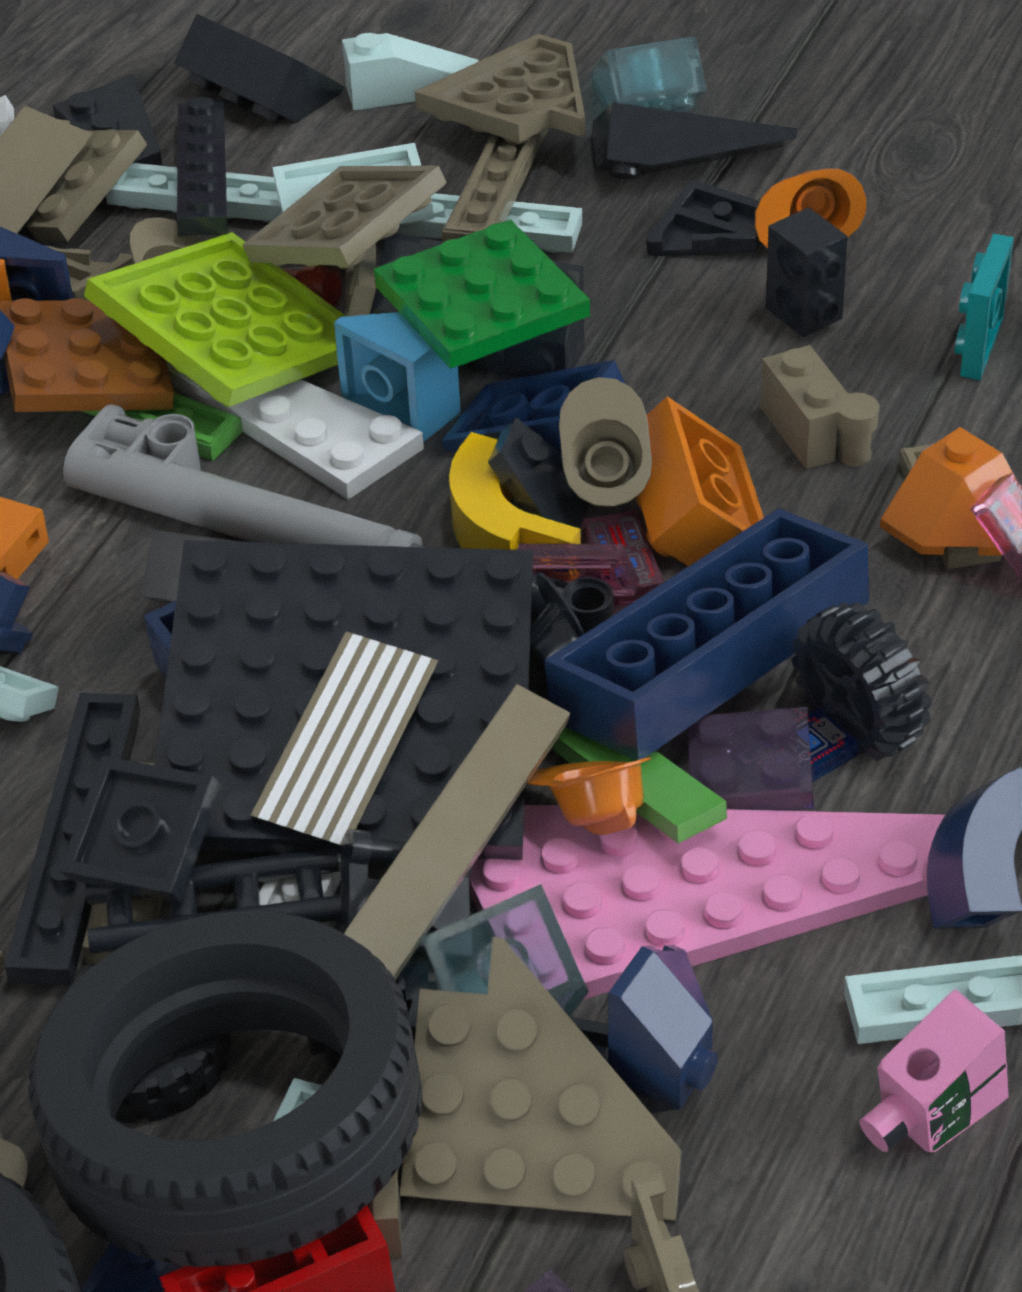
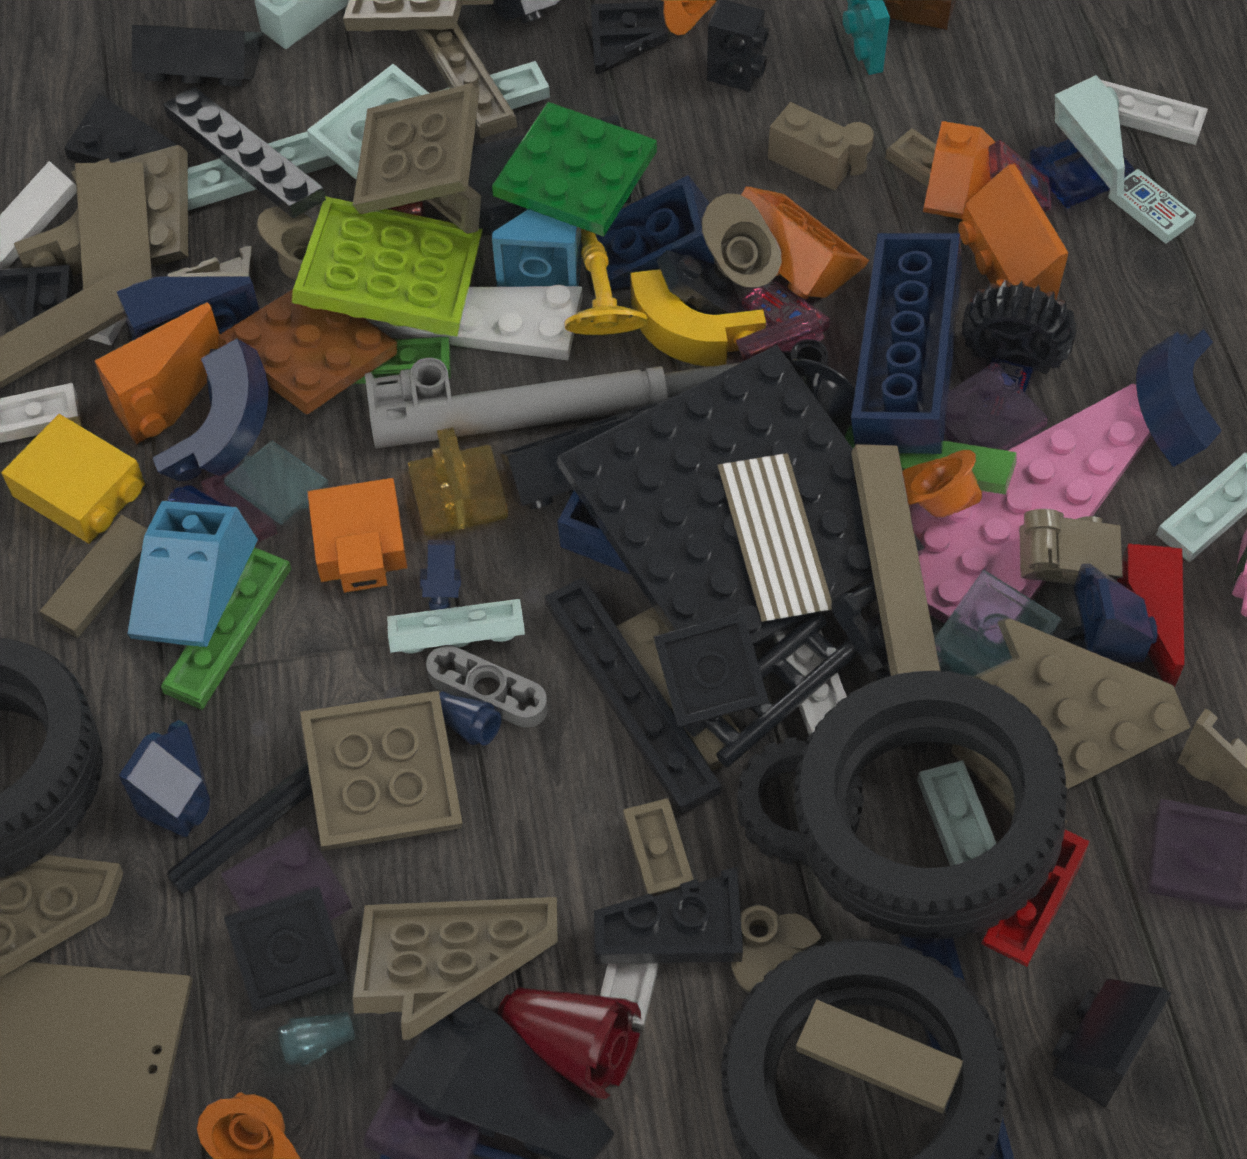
camera: 35 degrees left, 15 degrees up
none -> clear yellow bracket [408,427,509,536]
none -> yellow dish [564,229,647,335]
none -> orange slope [958,163,1068,300]
none -> dark tan hinge [1019,509,1123,585]
none -> red slope [1116,543,1185,687]

